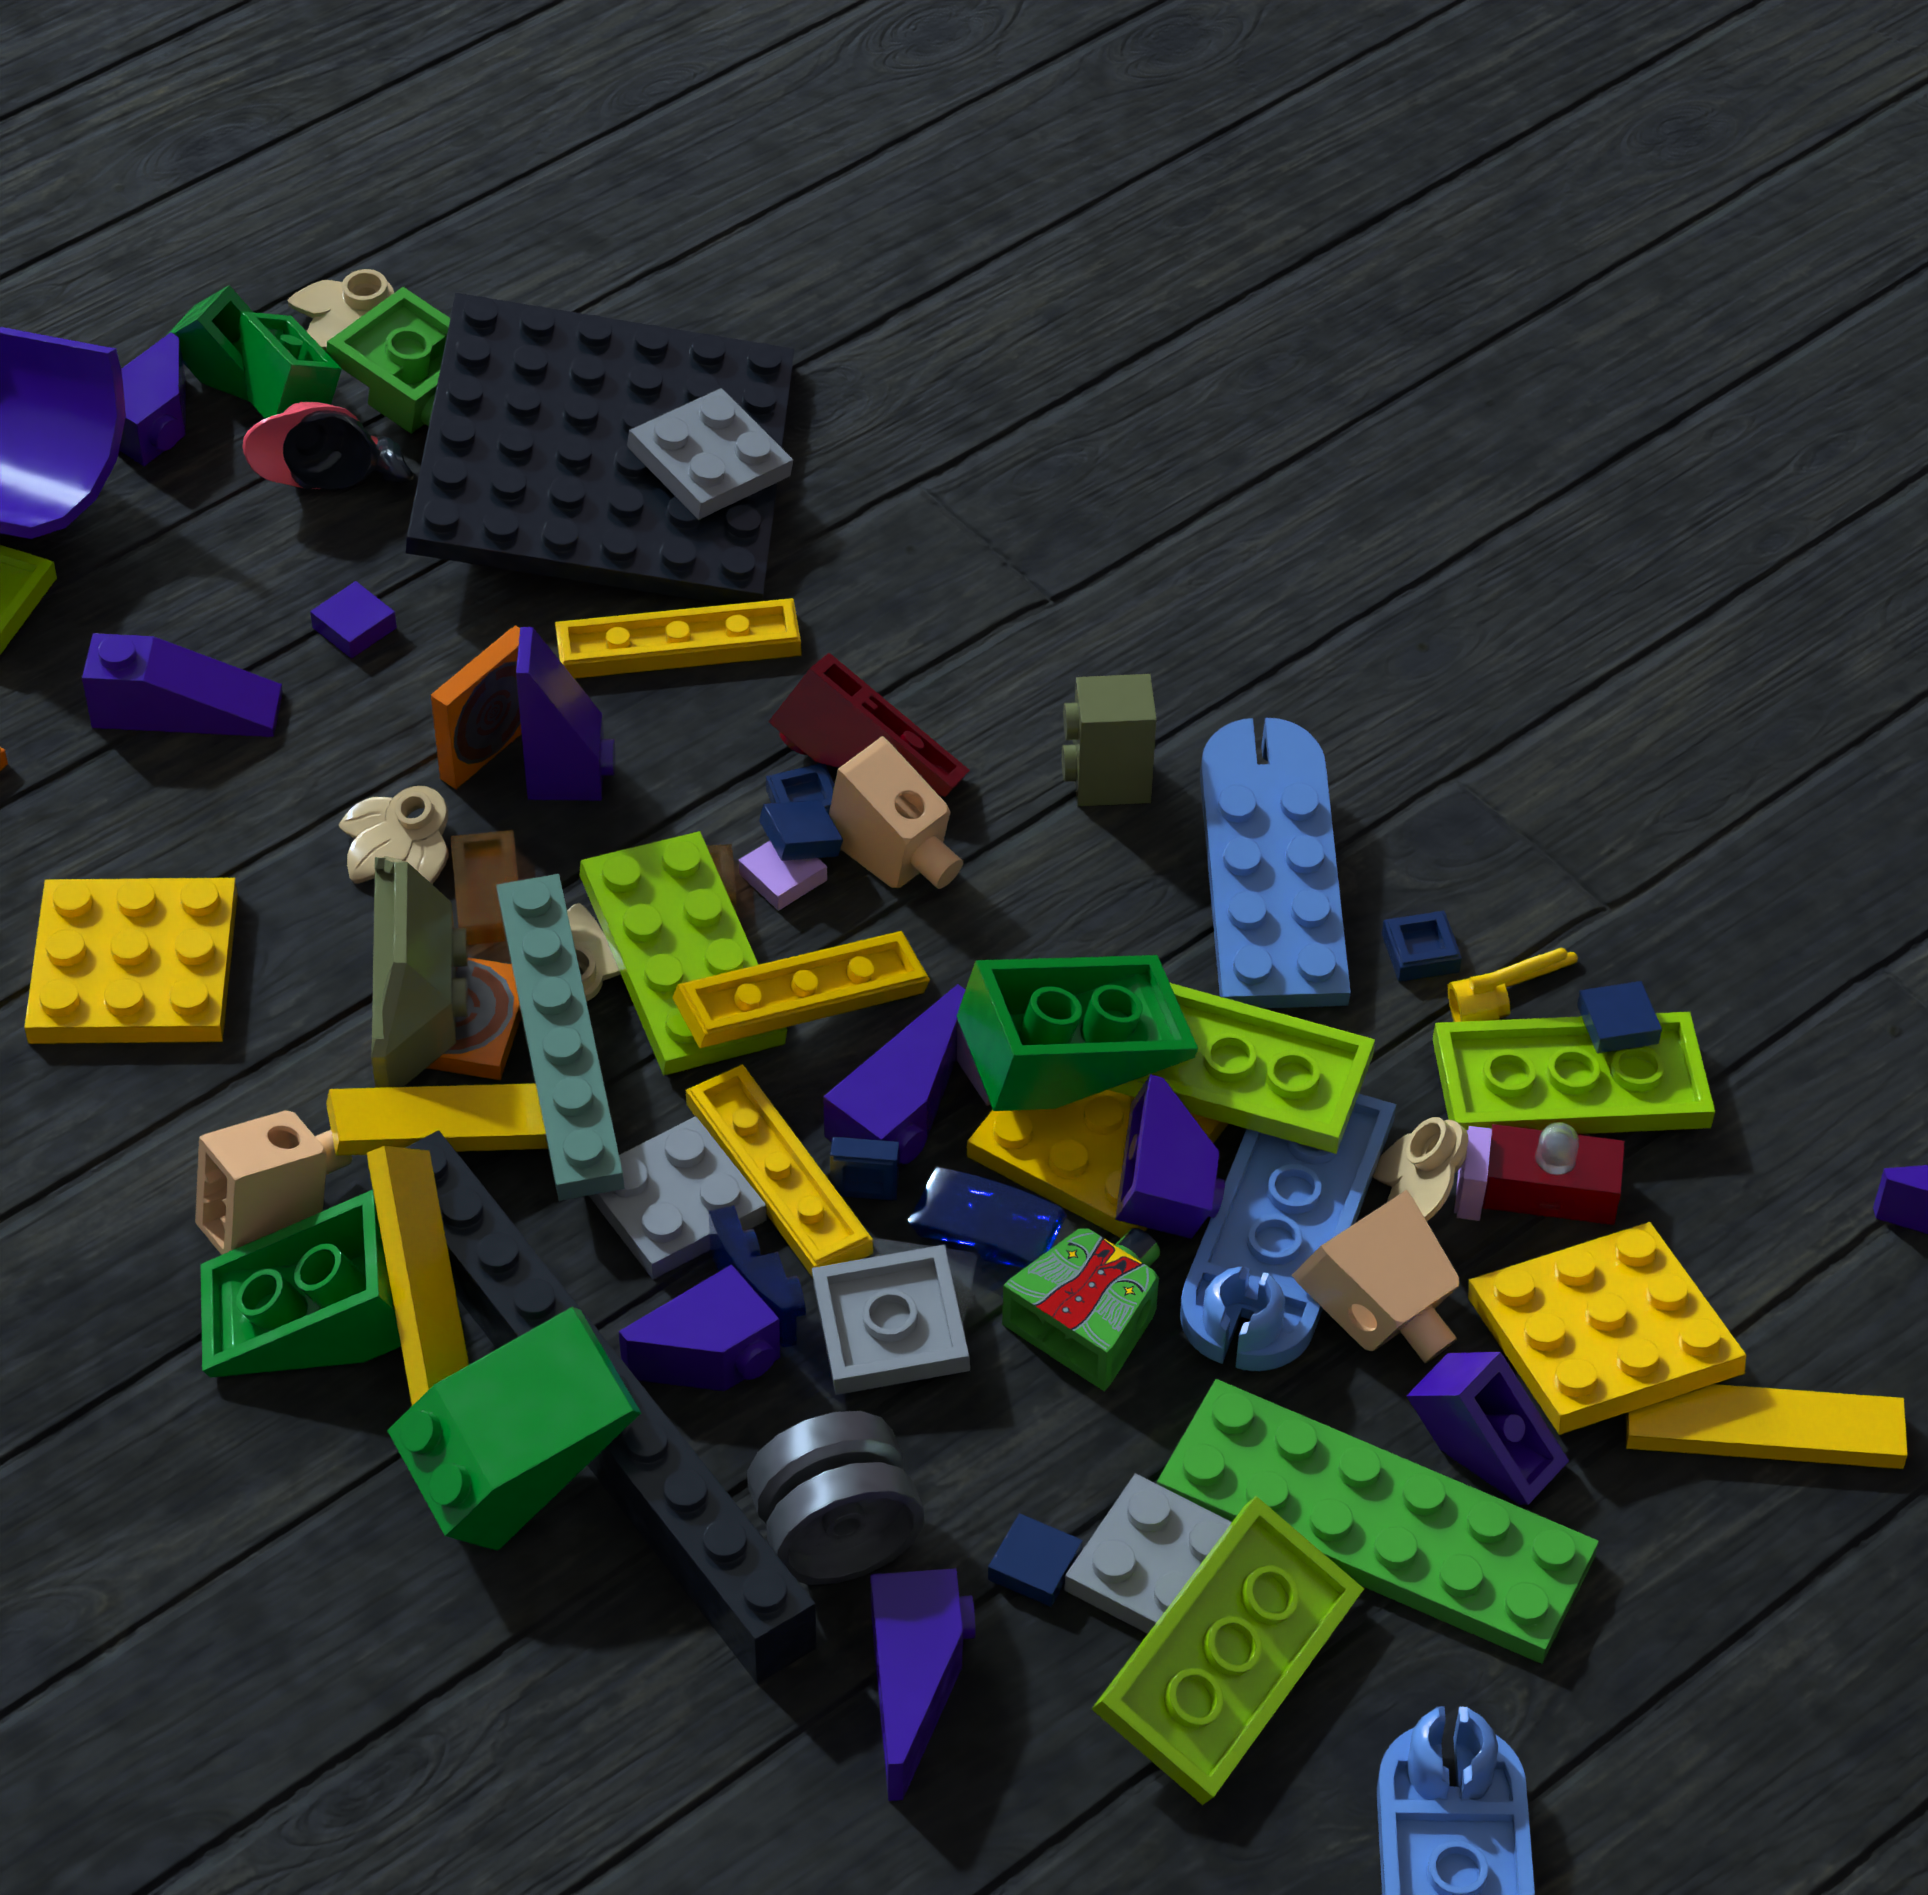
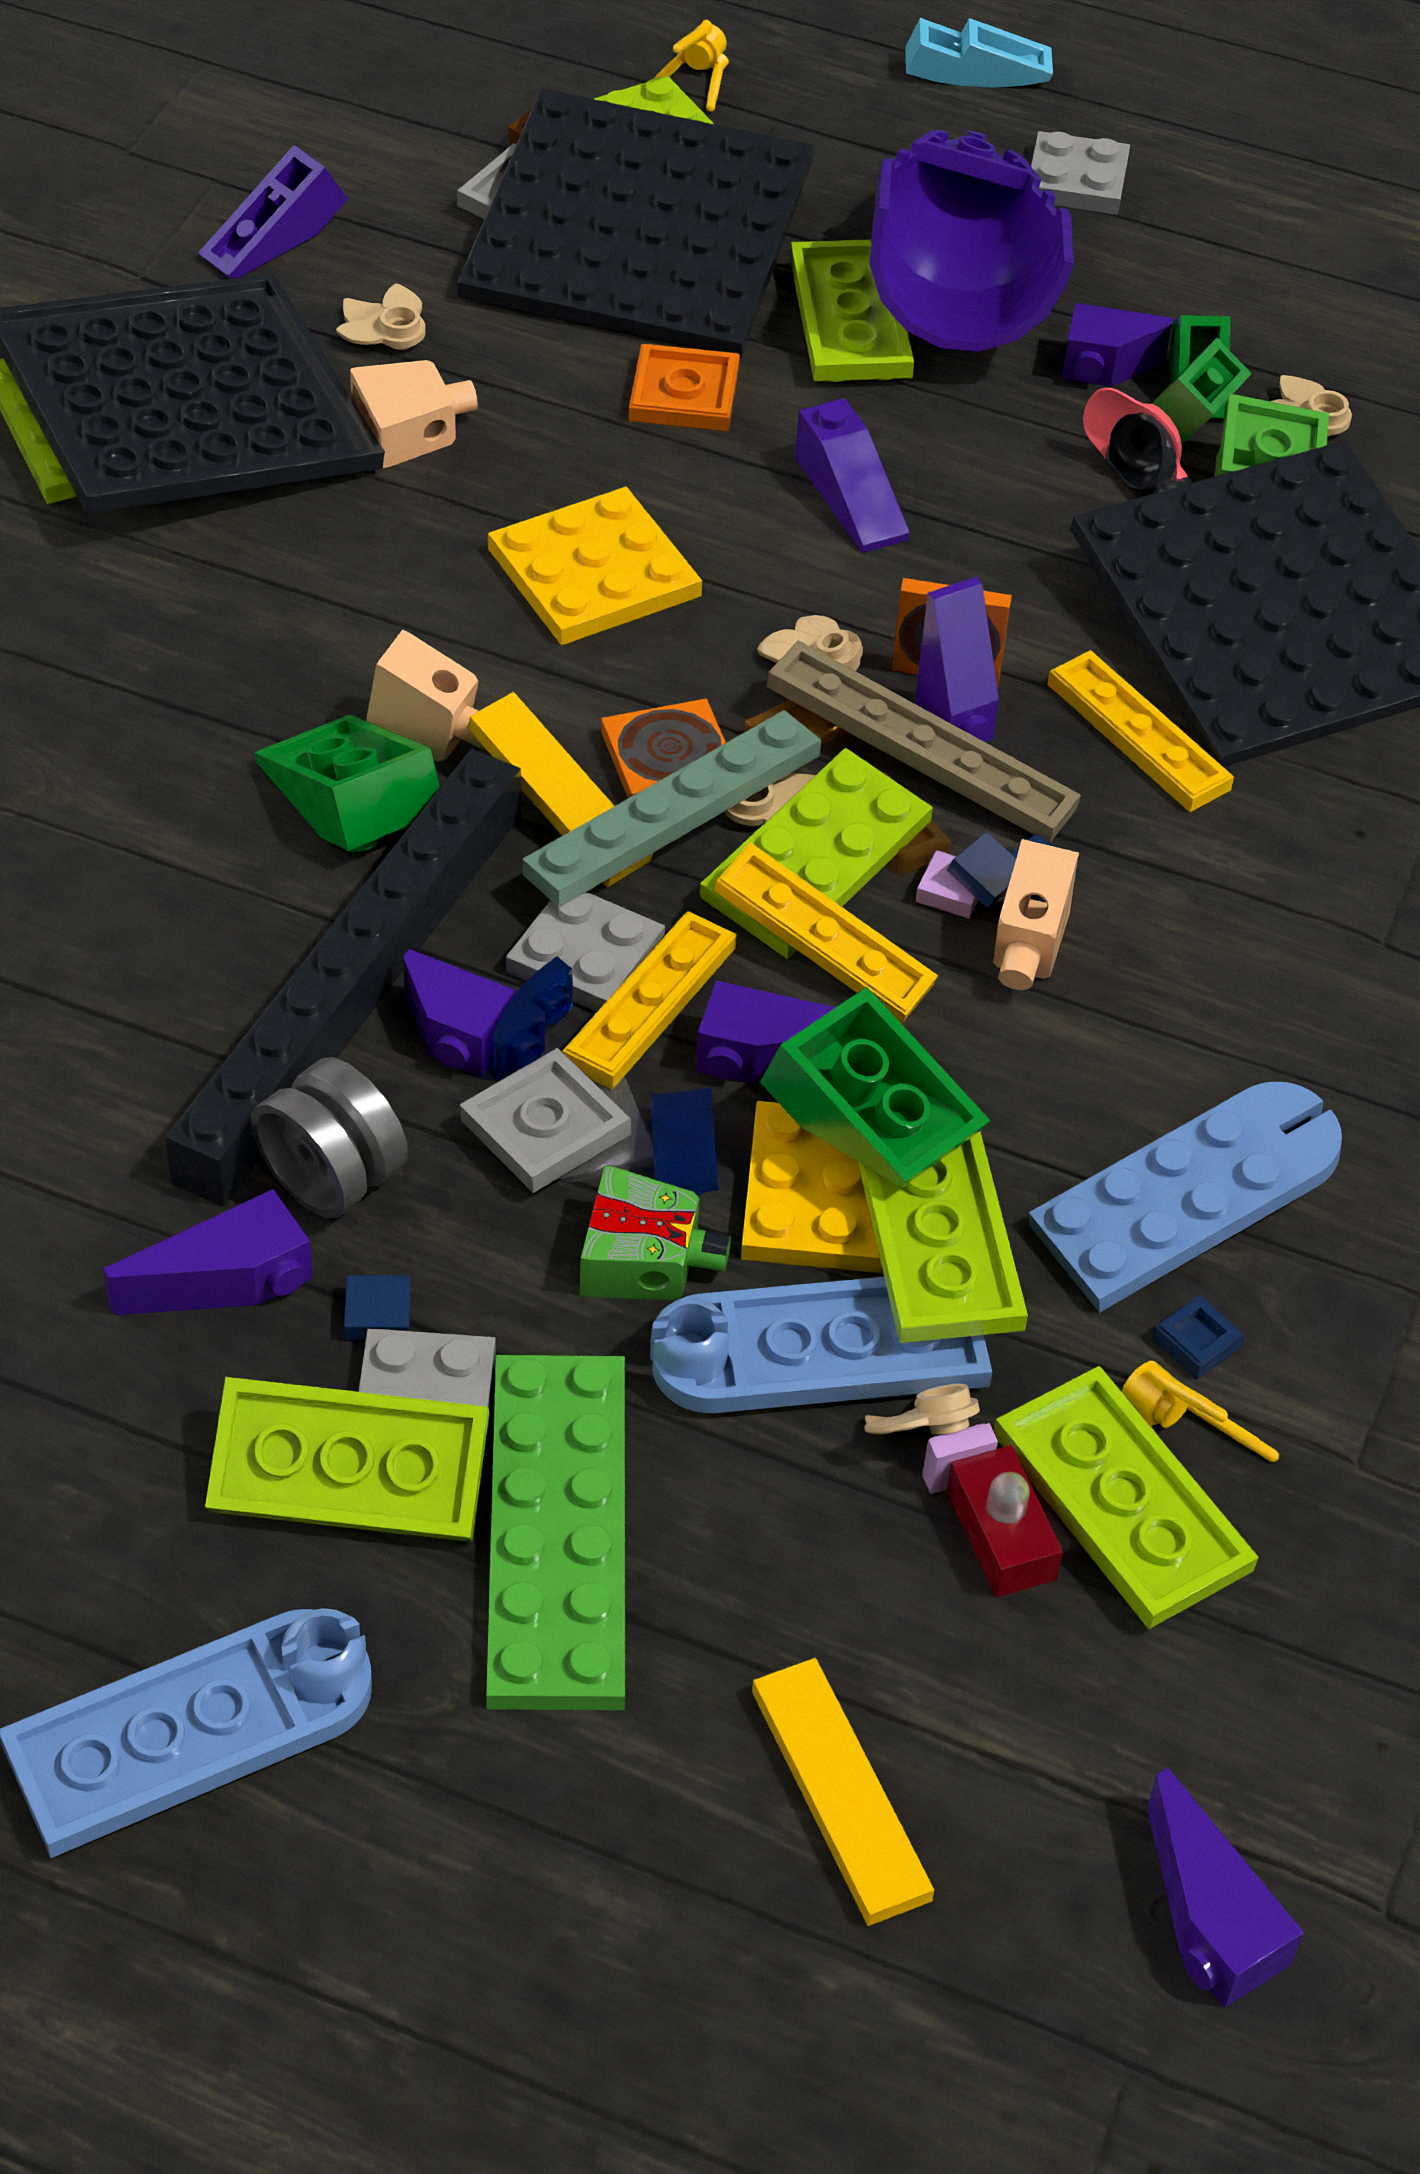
camera: 60 degrees right, 0 degrees up
dark purple tile [310,581,397,659] -> none
yellow tile [367,1146,469,1406] -> none
olive wedge [371,856,468,1088] -> none
green slope [387,1307,641,1551] -> none
light grey plate [627,388,793,520] -> none
dark red slope [768,653,970,797] -> none
dark blue tile [830,1137,899,1201] -> none
olive brick [1062,674,1156,806] -> none
dark purple slope [1115,1074,1225,1239] -> none
light nougat torso [1292,1190,1459,1363] -> none
dark purple slope [1406,1352,1569,1505] -> none
yellow plate [1468,1222,1746,1435] -> none
dark blue tile [1577,981,1662,1054] -> none
none -> dark tan plate [766,640,1081,843]

